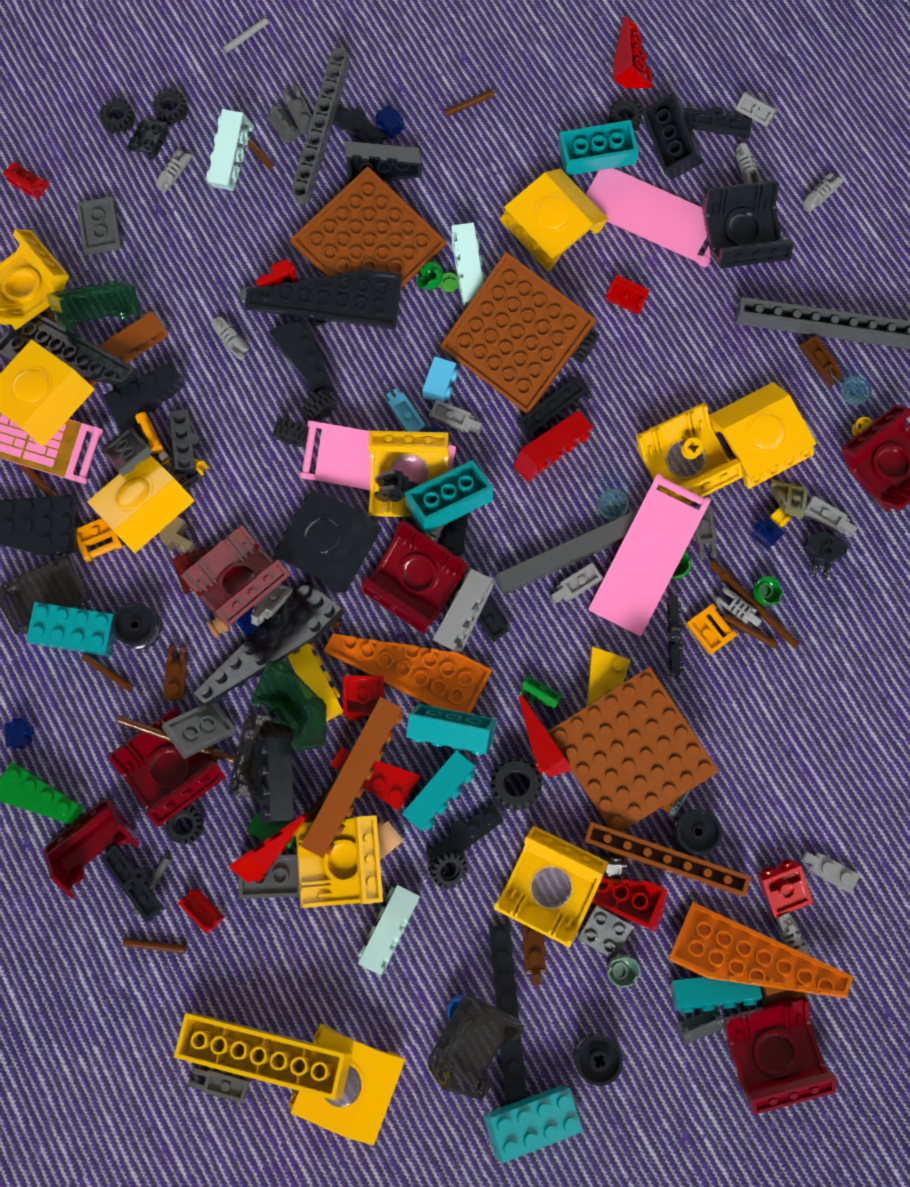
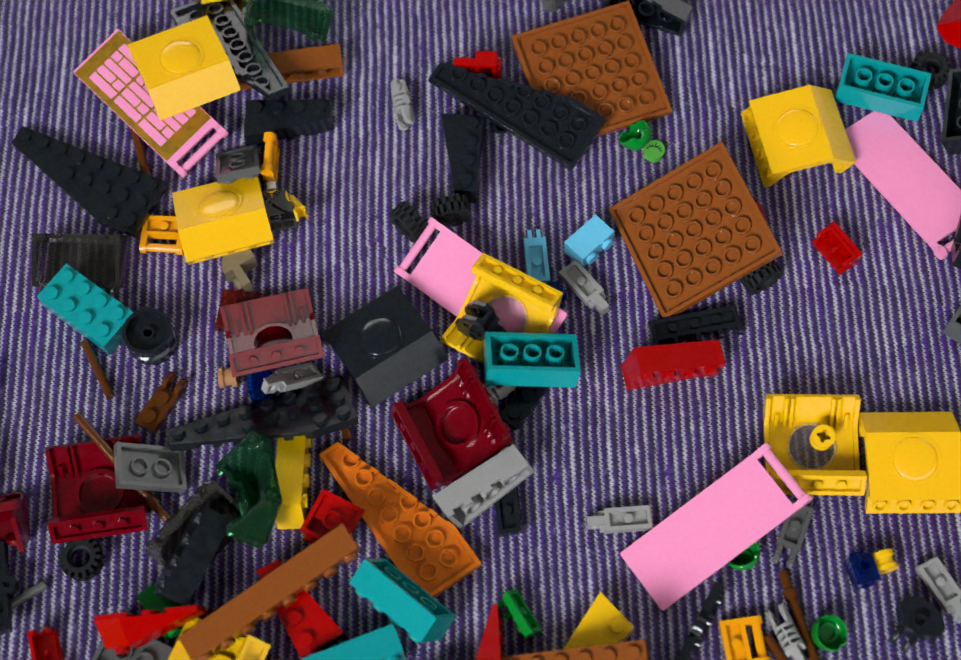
camera: 30 degrees right, 10 degrees down
black hinge [169,410,200,475] -> none
light aqua wedge [451,222,486,311] -> none
dark grey beam [495,509,639,594] -> none
clear light blue helmet [597,489,629,521] -> none
olive wing [769,479,808,518] -> none

